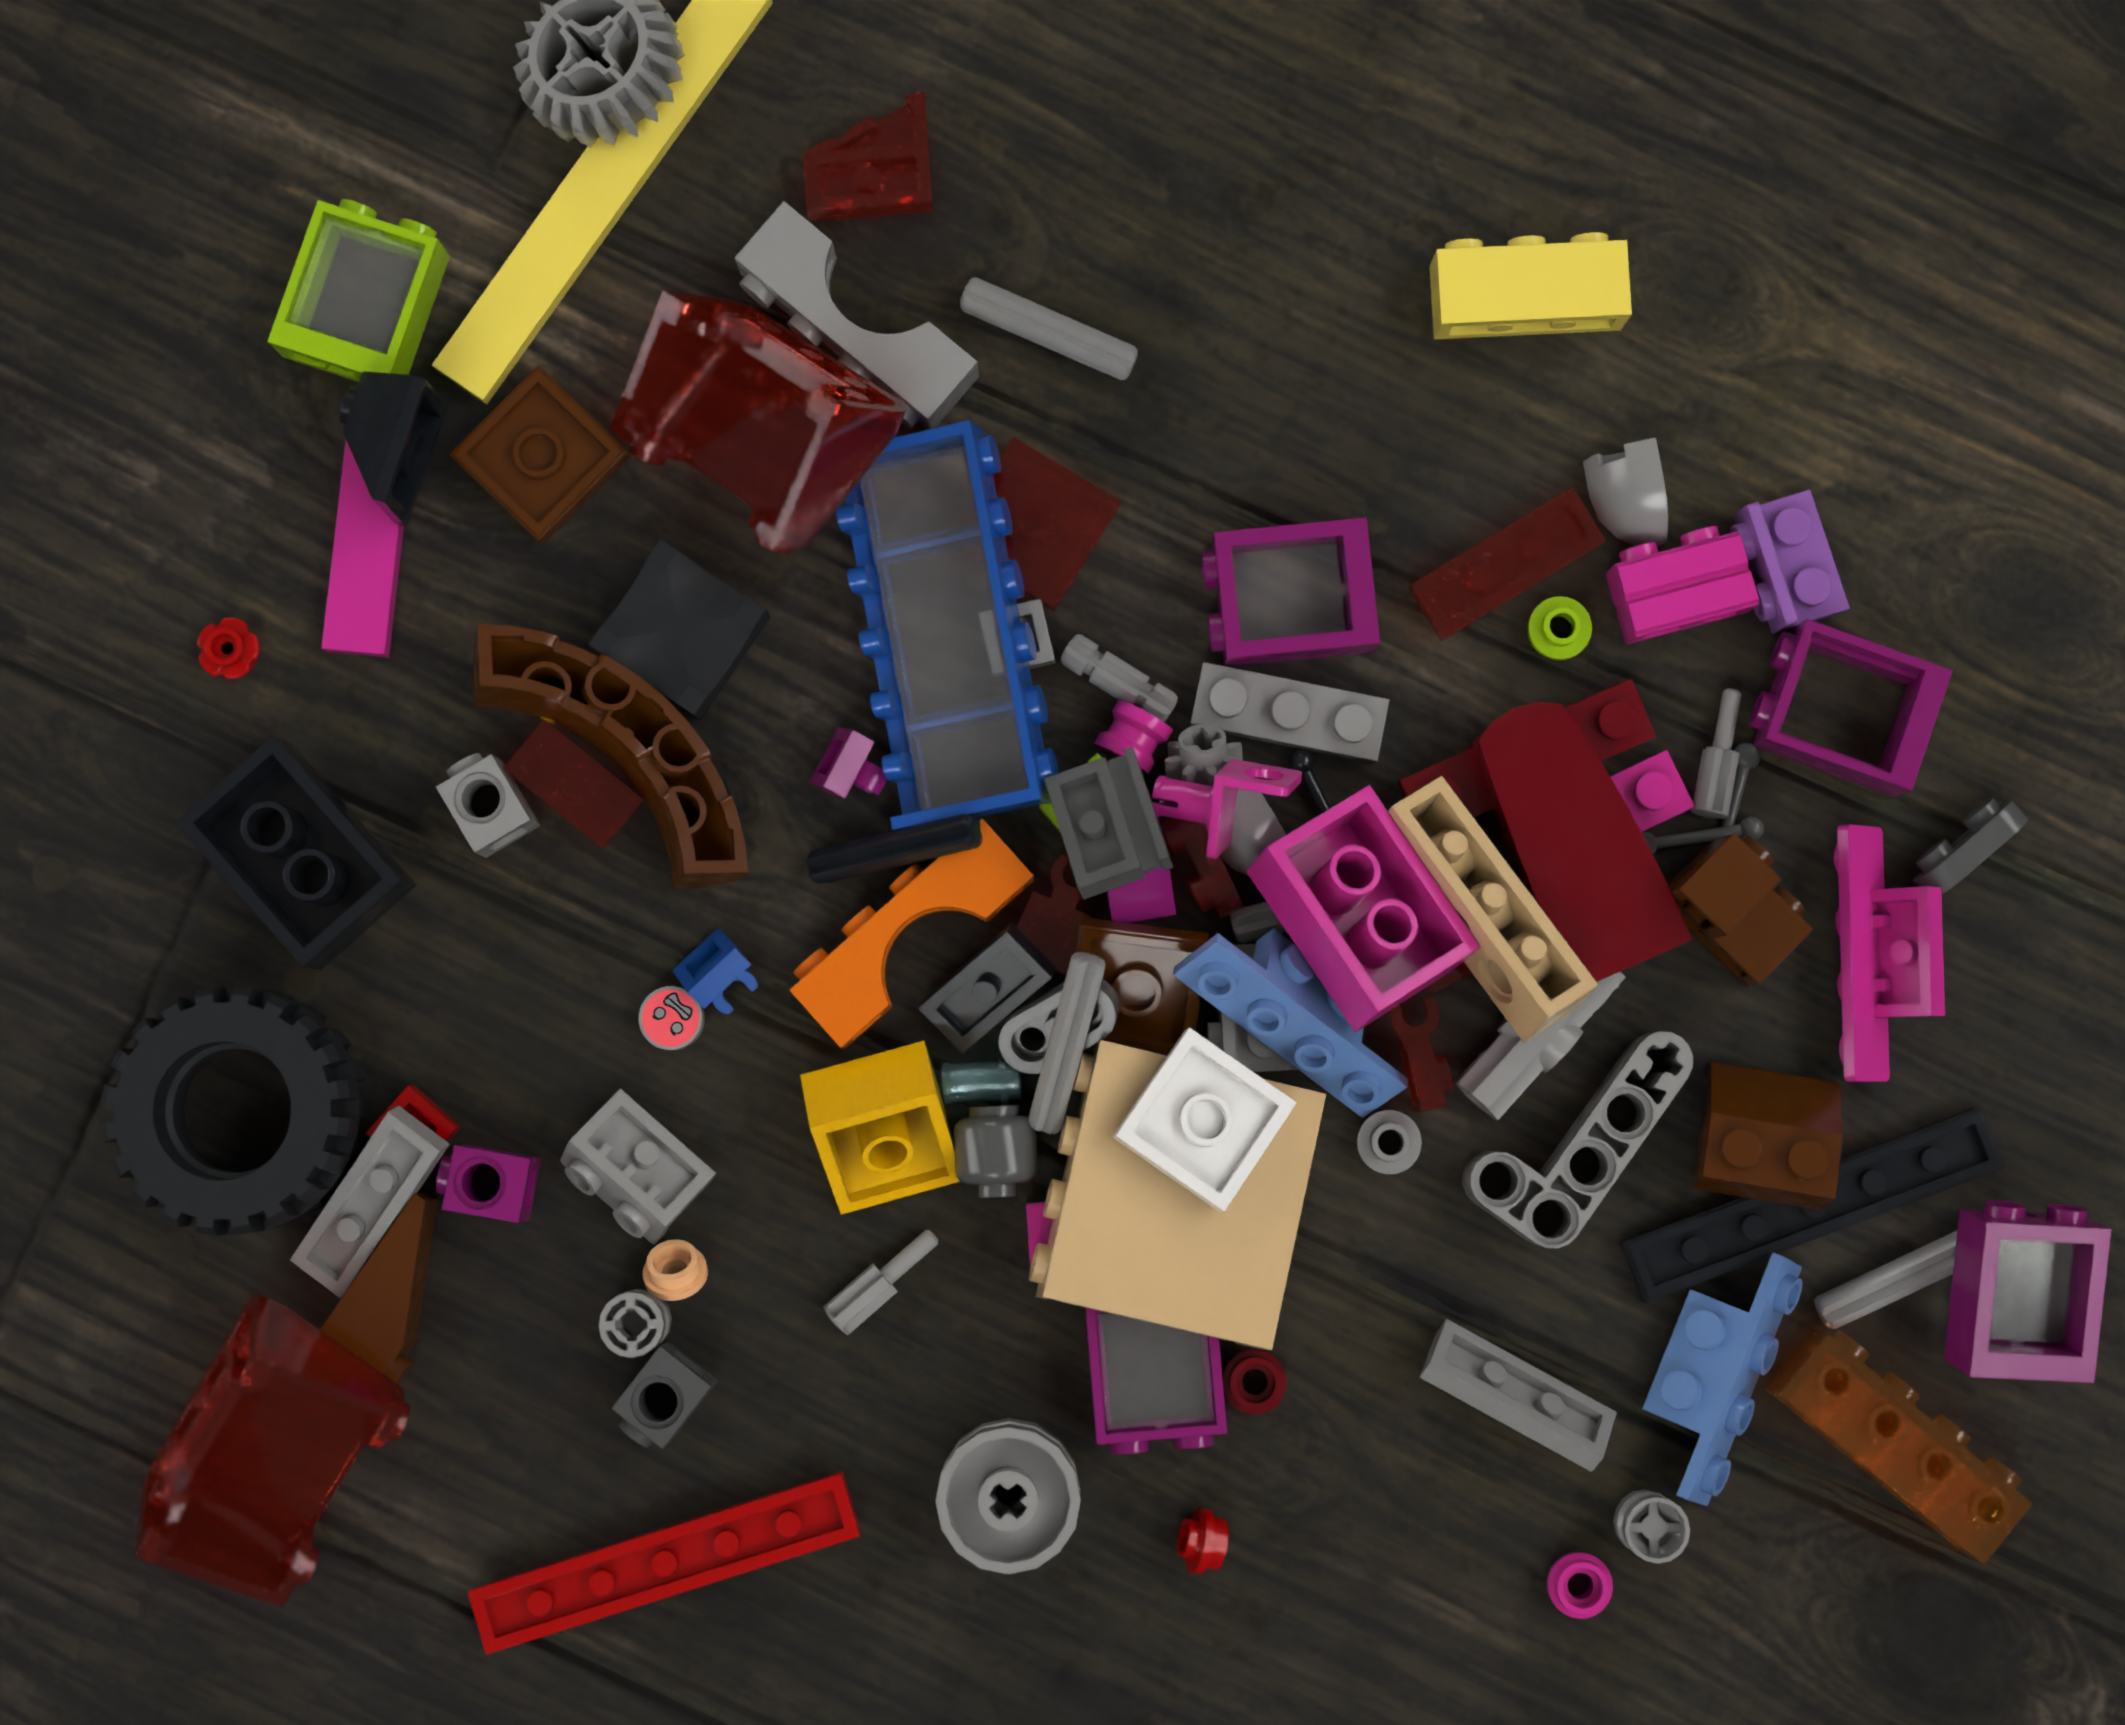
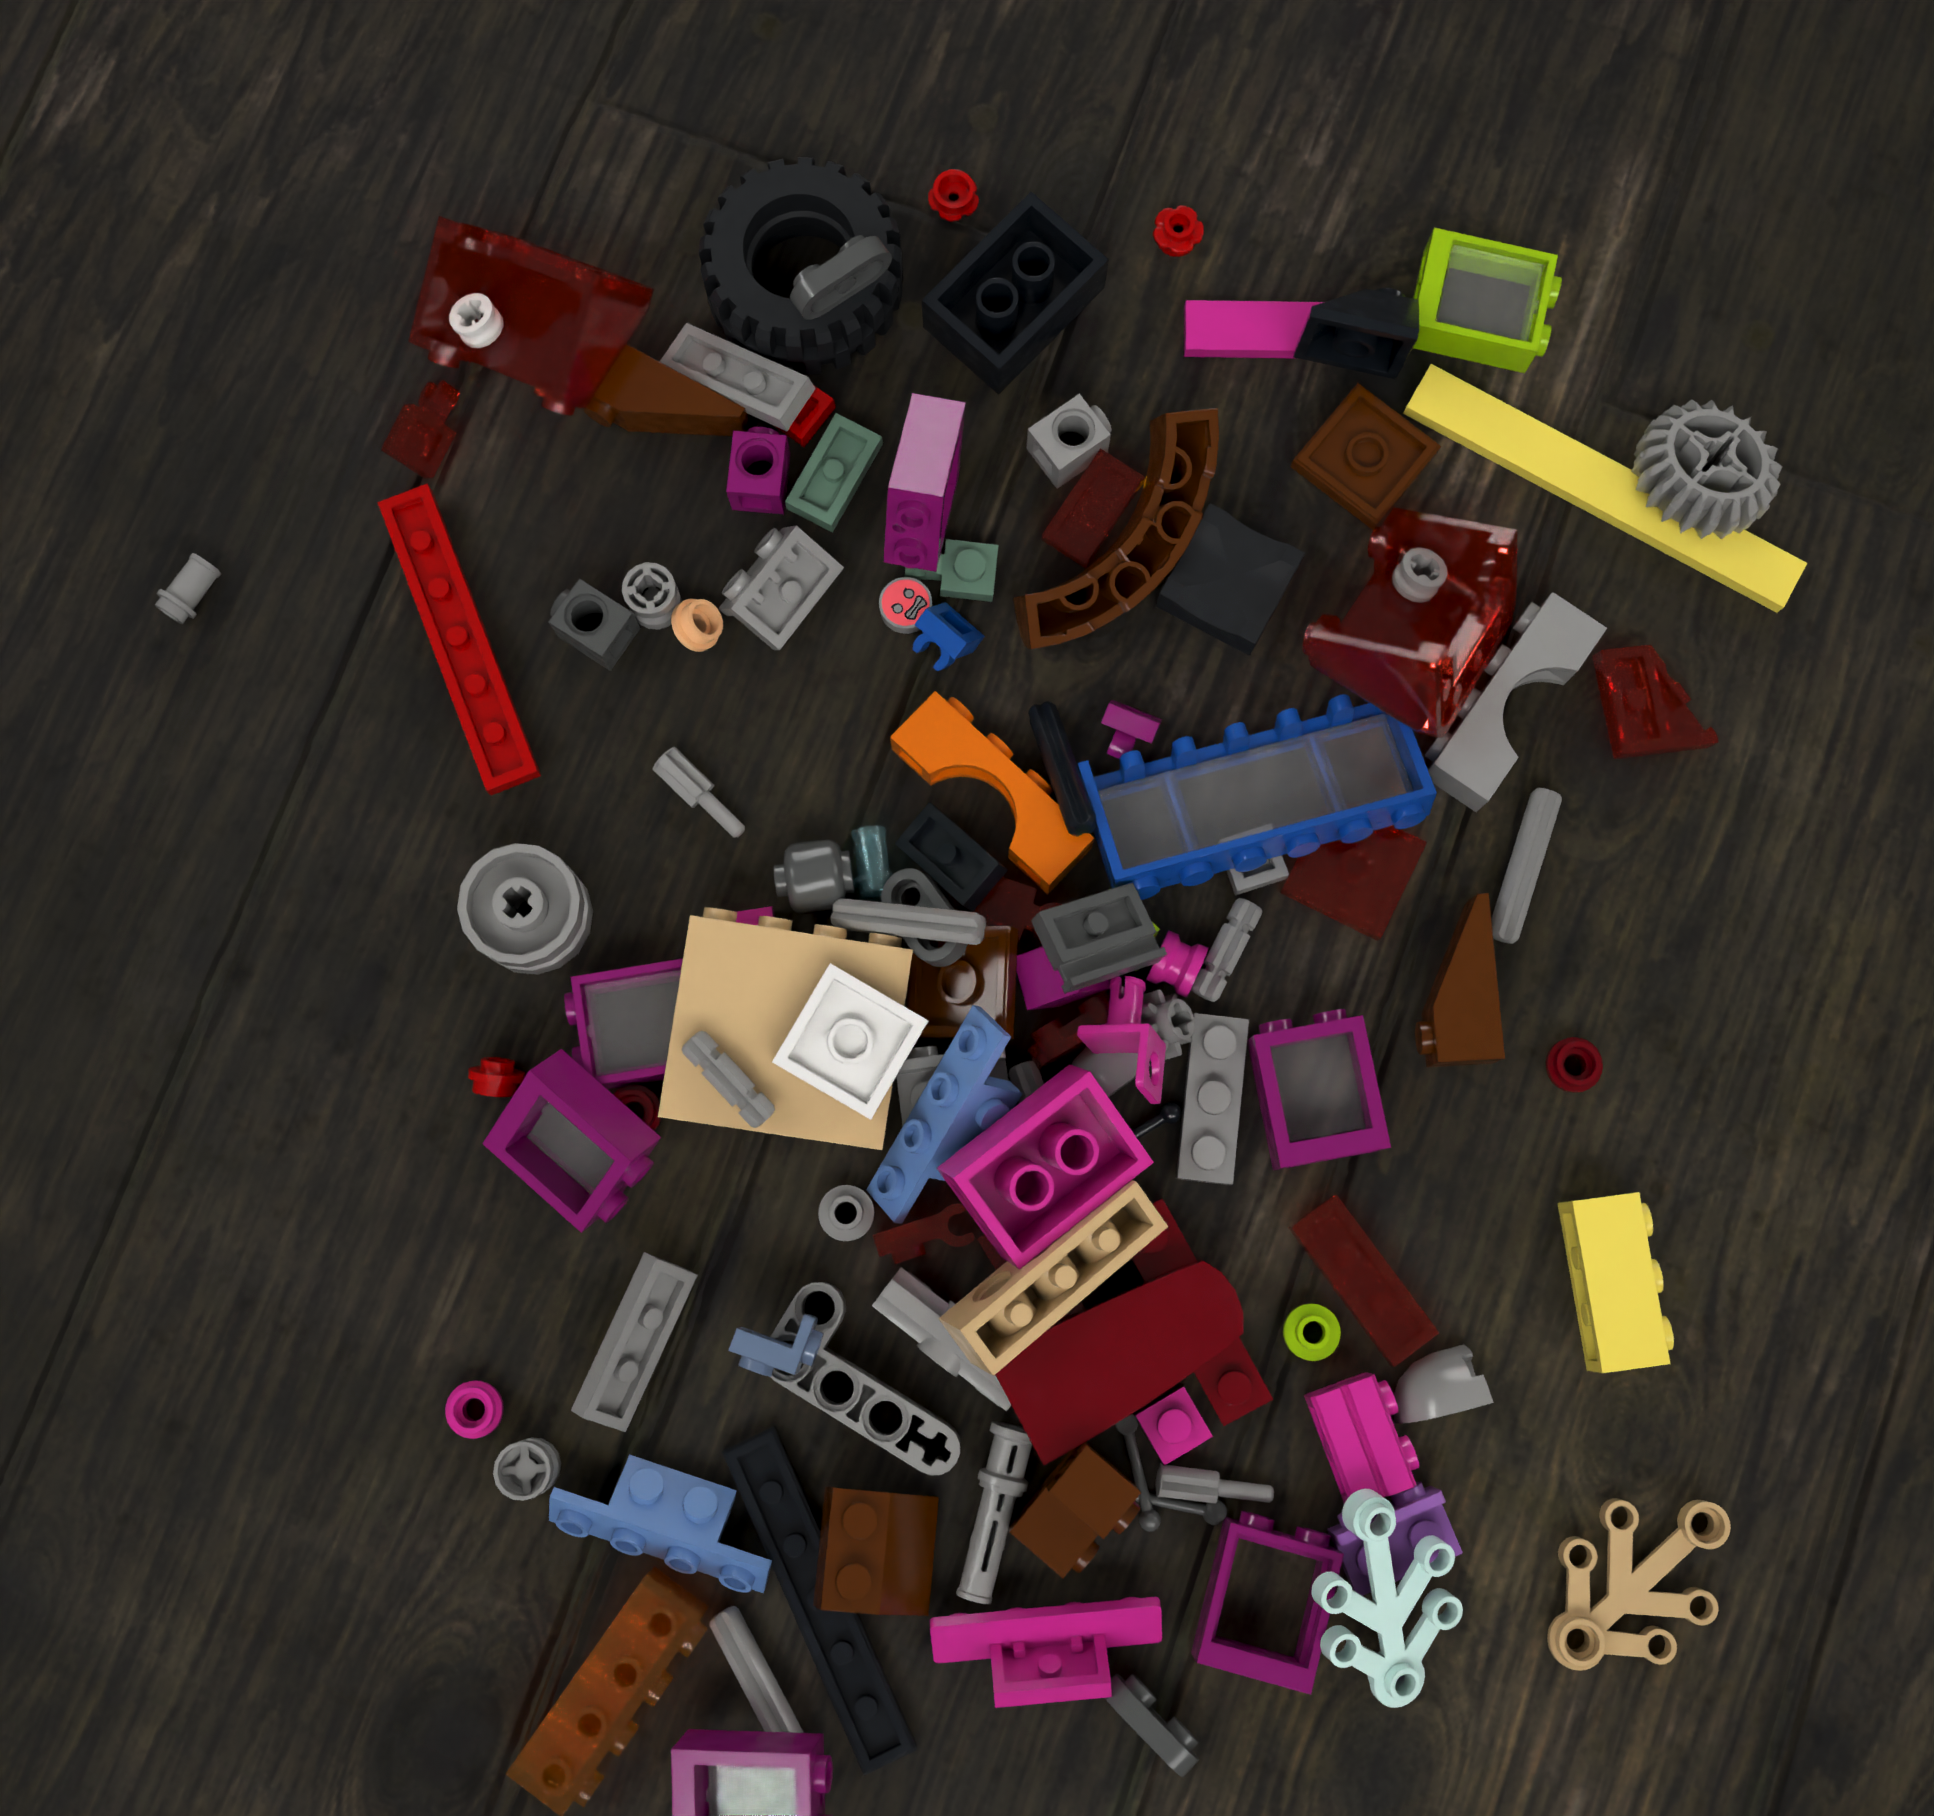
camera: 85 degrees right, 5 degrees down
yellow slope [800,1041,960,1215] -> none
none -> clear red plate [381,380,460,478]
none -> white bush [449,293,504,348]
none -> magenta window [482,1049,661,1233]
none -> light grey axle [682,1031,775,1128]
none -> sand blue bracket [728,1314,824,1377]
none -> sand green plate [785,413,883,533]
none -> dark grey plate [790,235,892,320]
none -> magenta window [884,393,966,572]
none -> sand green plate [904,539,999,602]
none -> red plate [928,169,979,222]
none -> light grey pin [956,1421,1032,1604]
none -> light aqua plant [1311,1489,1463,1708]
none -> light grey bush [1392,547,1448,603]
none -> reddish brown slope [1415,893,1505,1068]
none -> dark red plate [1546,1037,1603,1093]
none -> tan plant [1547,1498,1731,1671]

